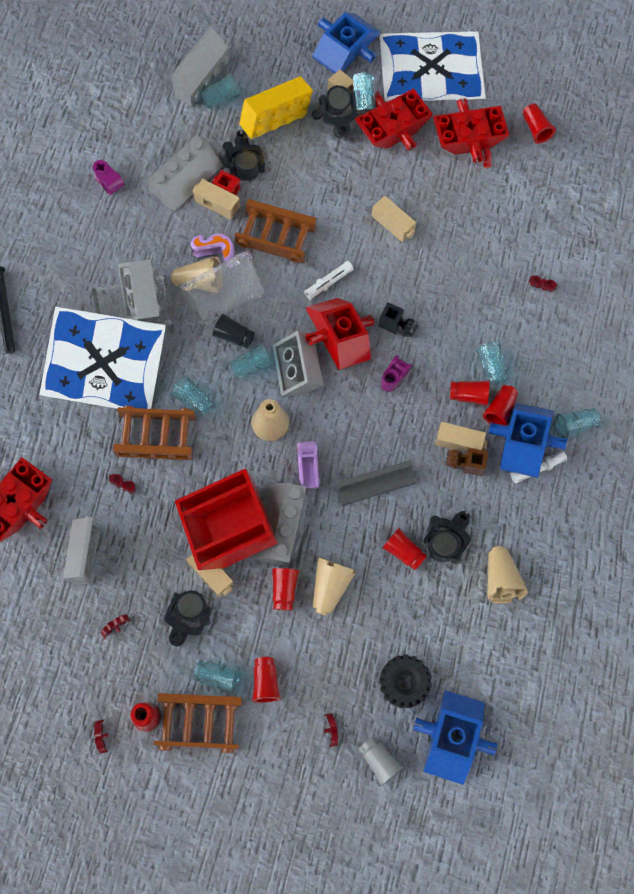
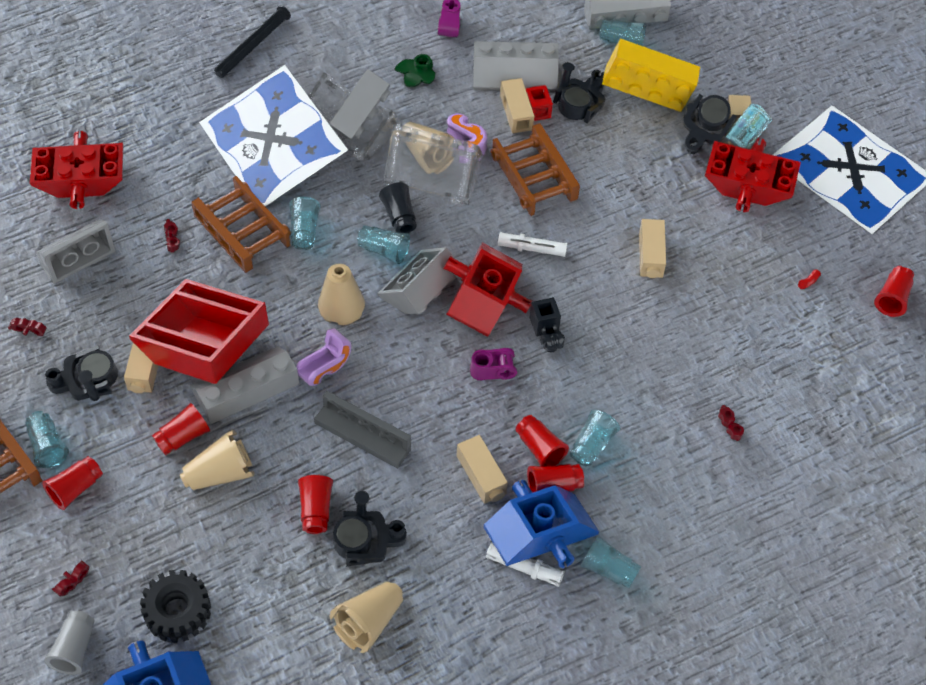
camera: 50 degrees right, 15 degrees down
blue slope [312,12,381,74] -> none
red slope [433,98,509,163] -> none
reddish brown brick [446,448,488,476] -> none
none -> dark green plate [394,54,435,87]

